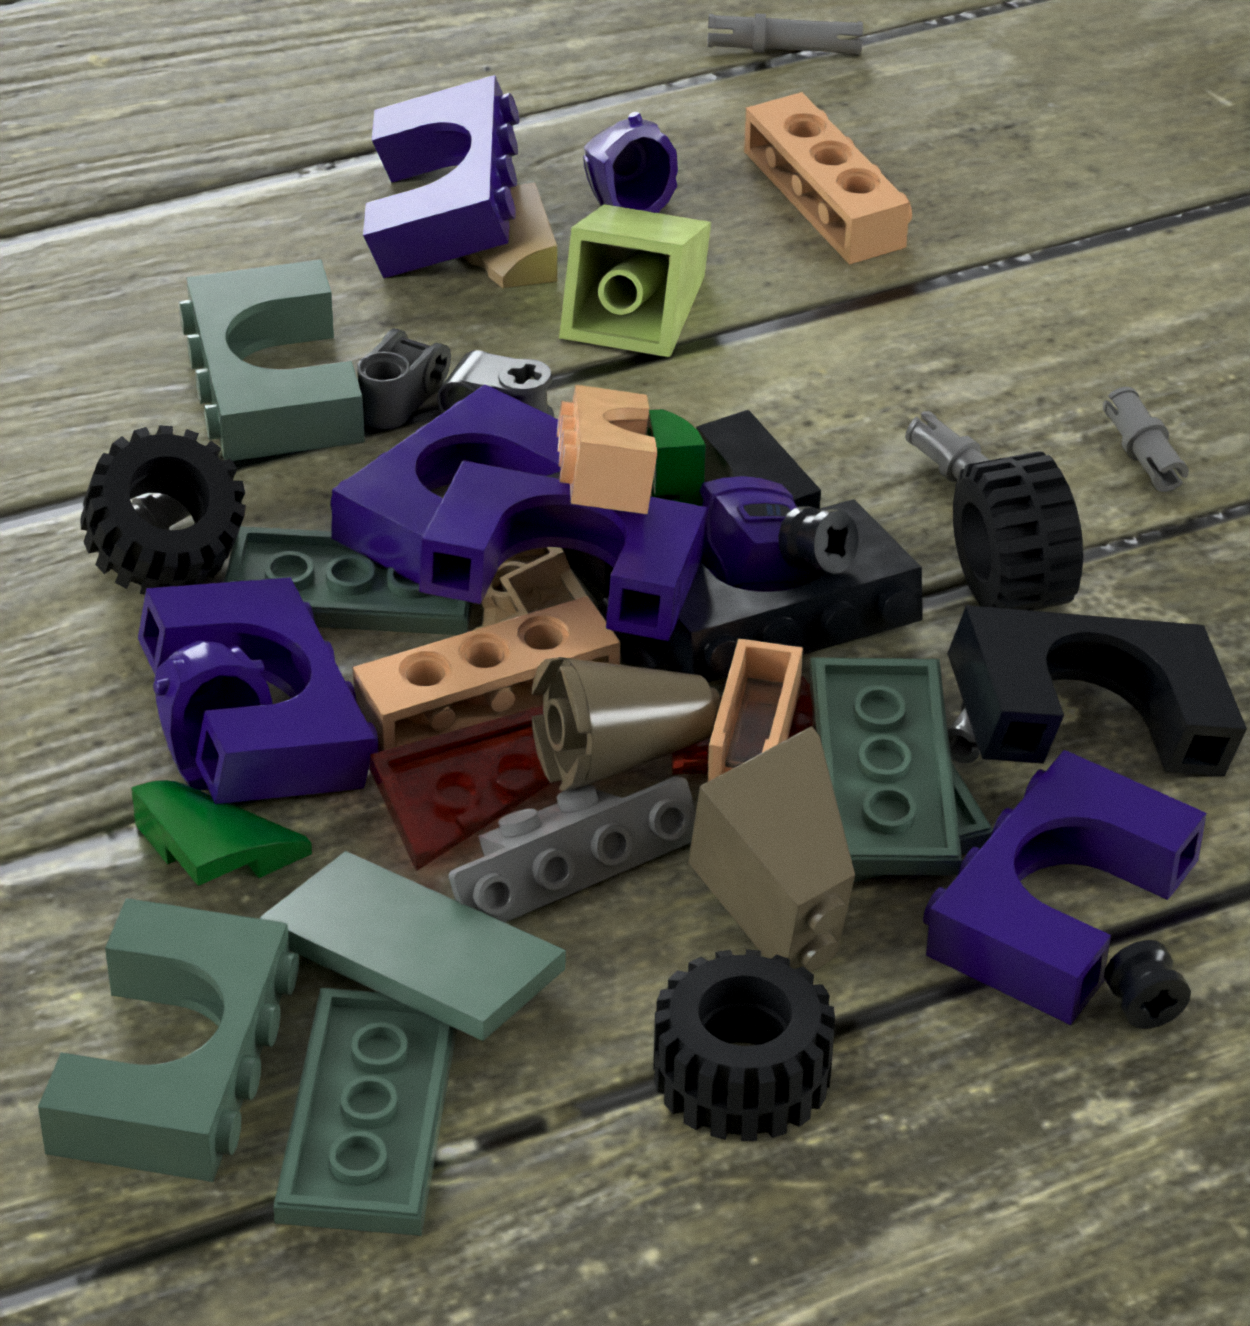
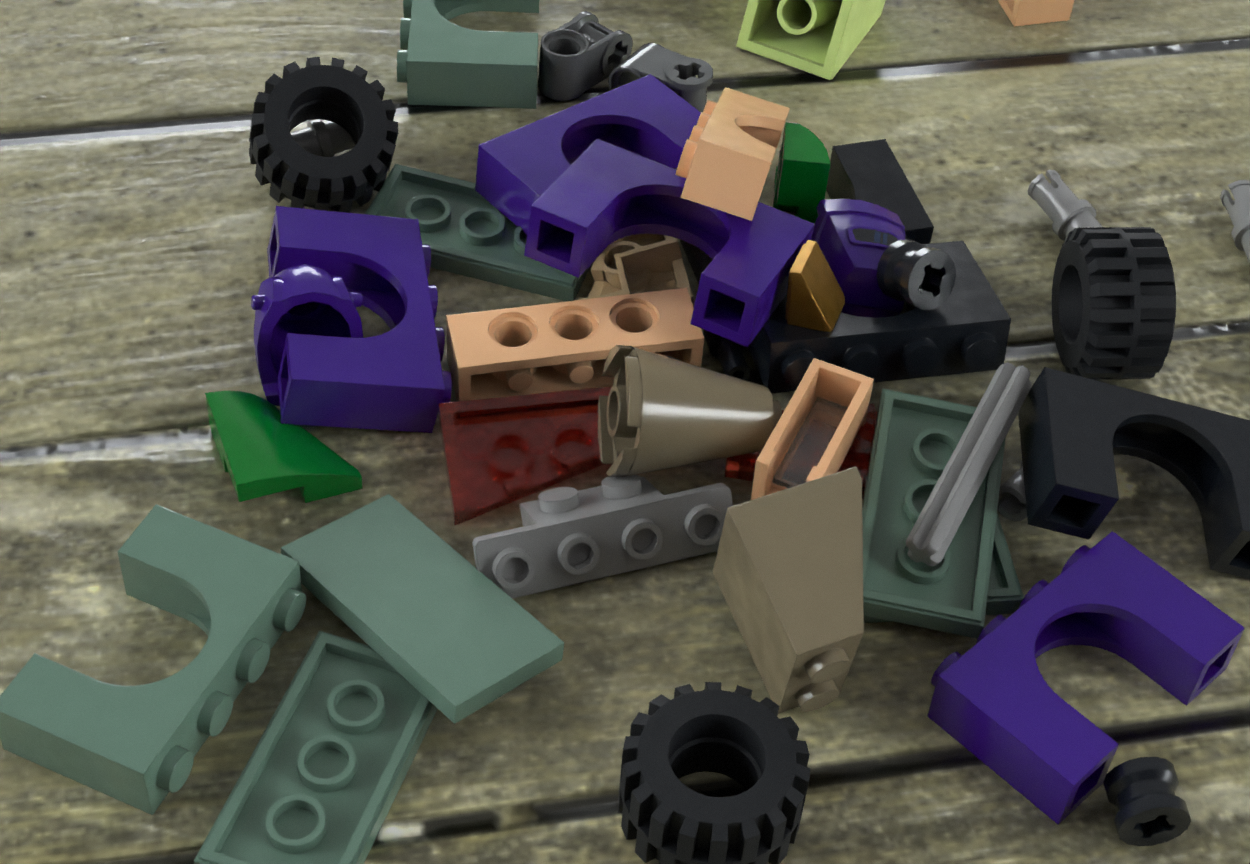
camera: 10 degrees right, 5 degrees up
none -> pearl gold slope [785,240,845,332]
none -> light grey axle [906,362,1032,566]

